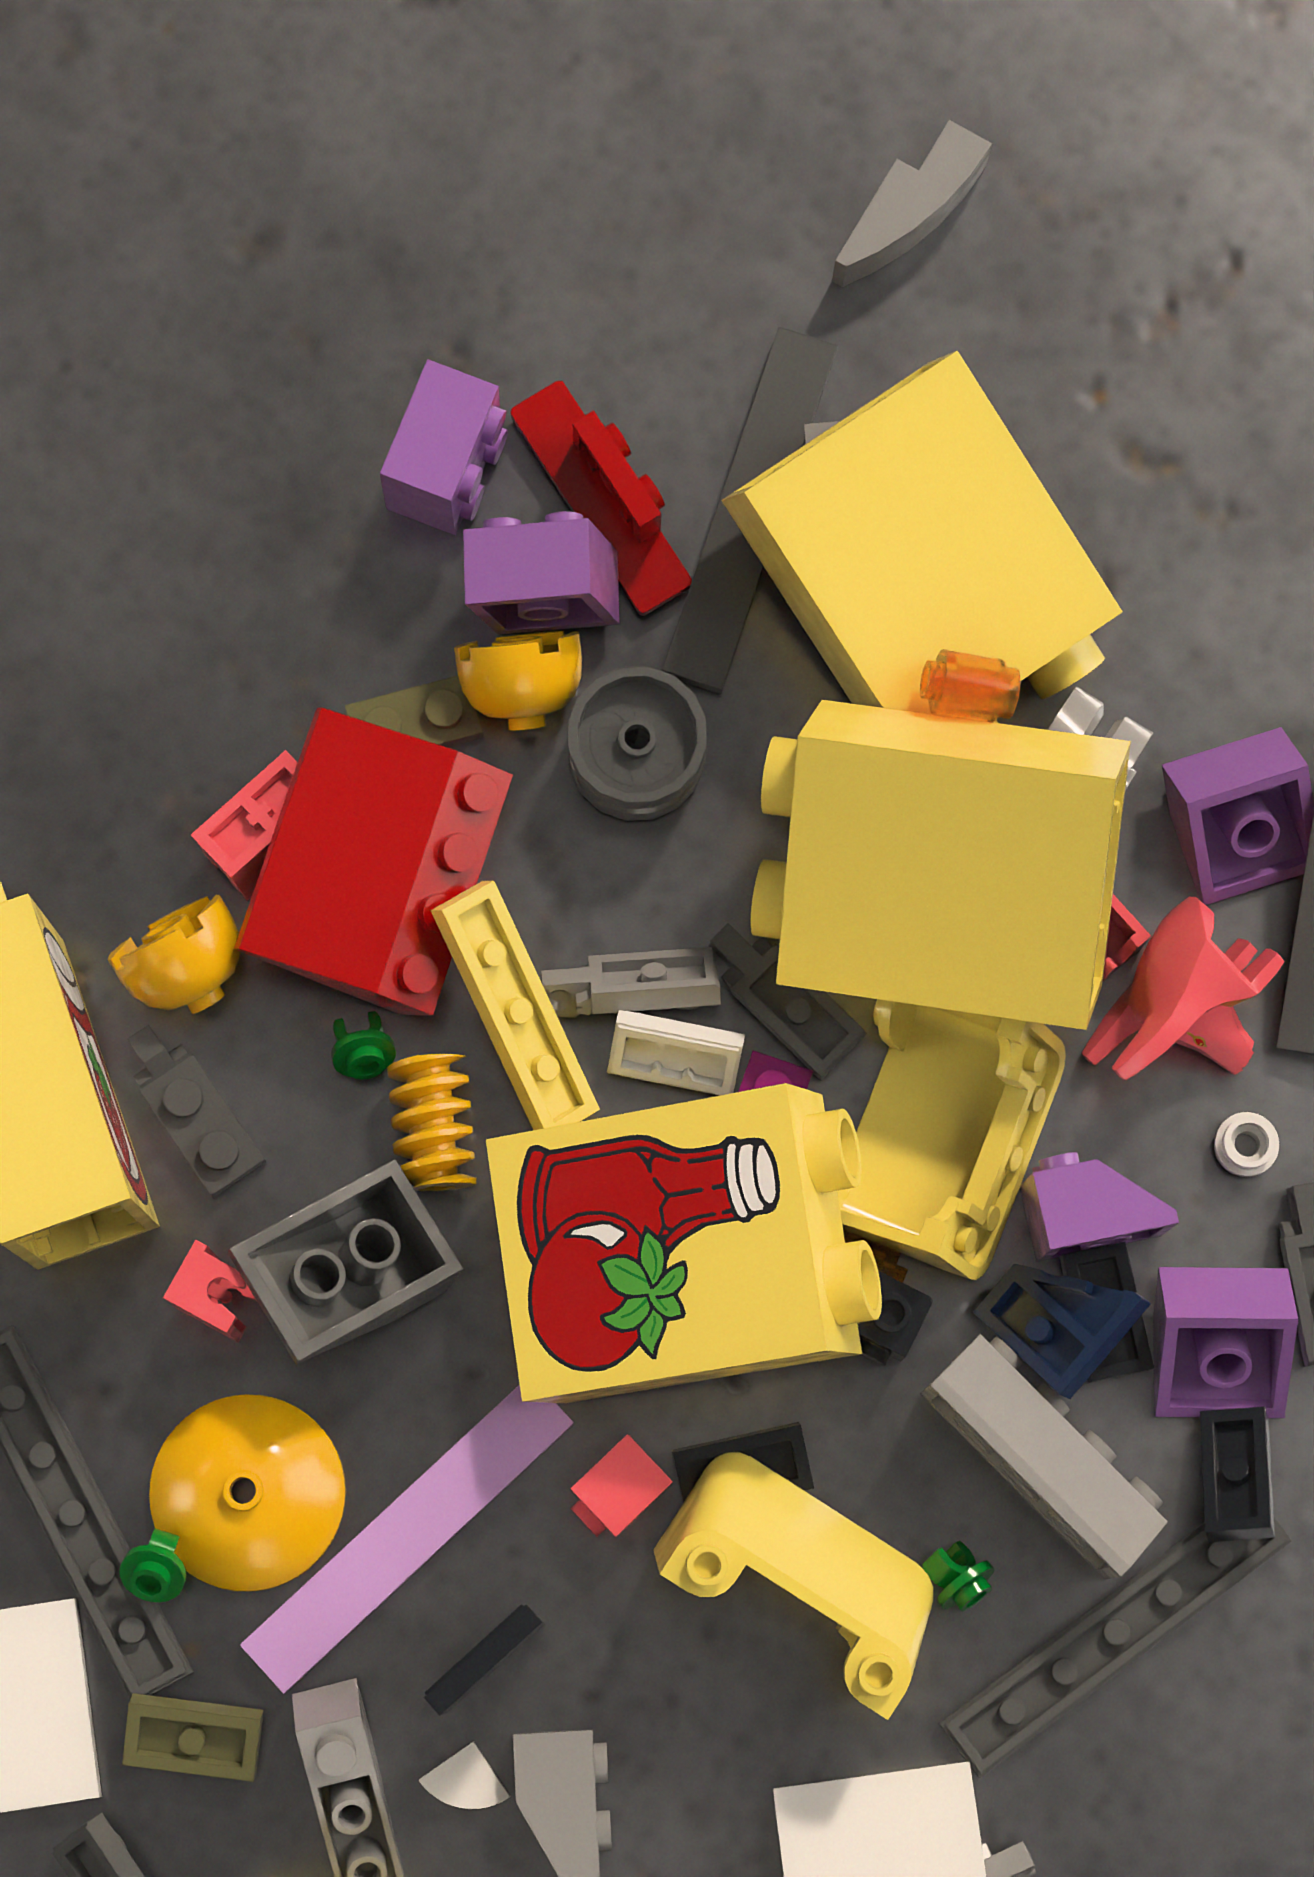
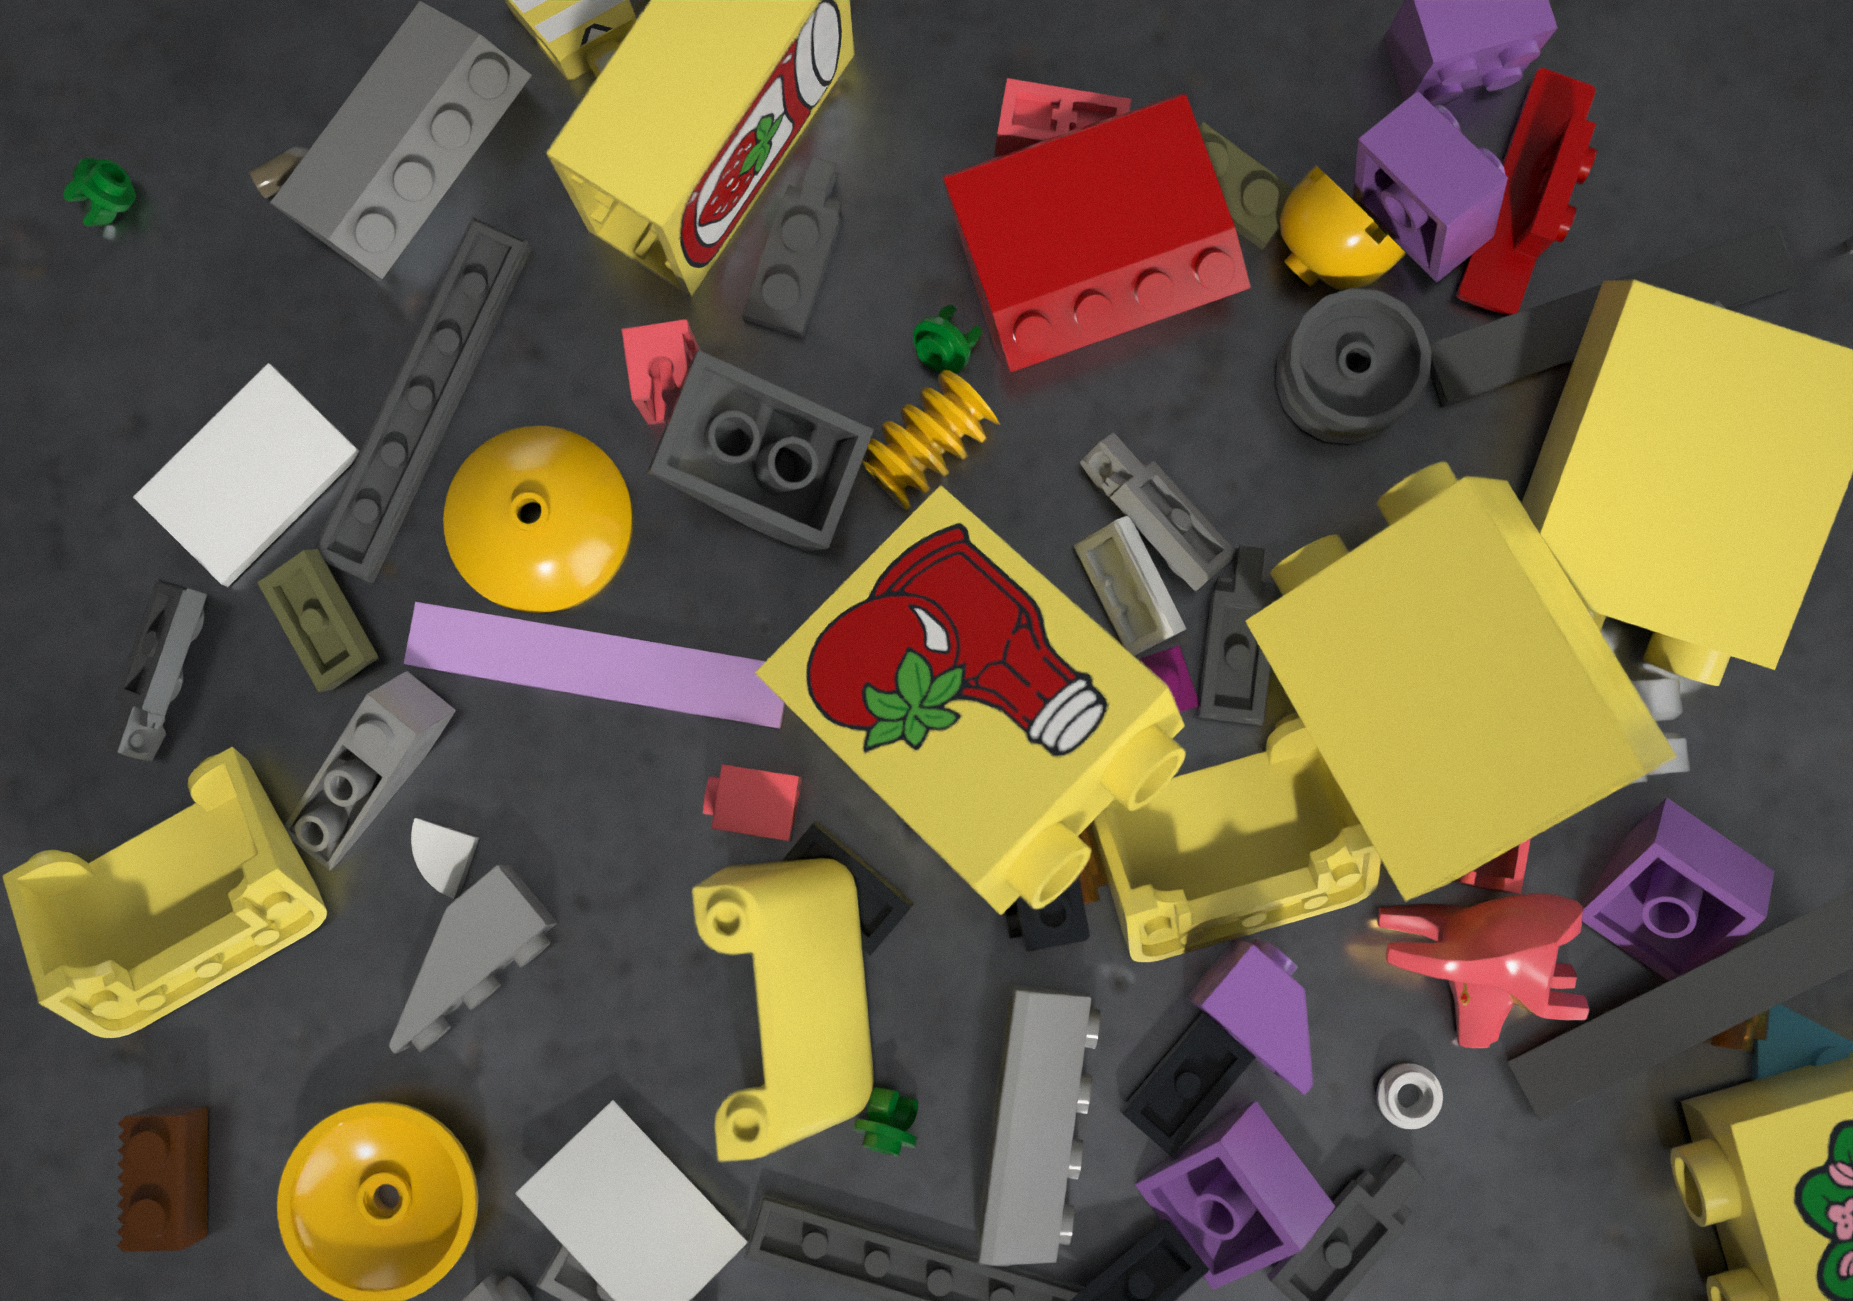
camera: 55 degrees right, 5 degrees up
yellow cylinder [108,894,241,1014] -> none
green plate [119,1528,186,1602] -> none
black tile [424,1604,545,1716] -> none
light yellow plate [431,881,600,1130] -> none
clear orange brick [920,649,1020,723] -> none
dark blue wing [973,1263,1151,1399] -> none

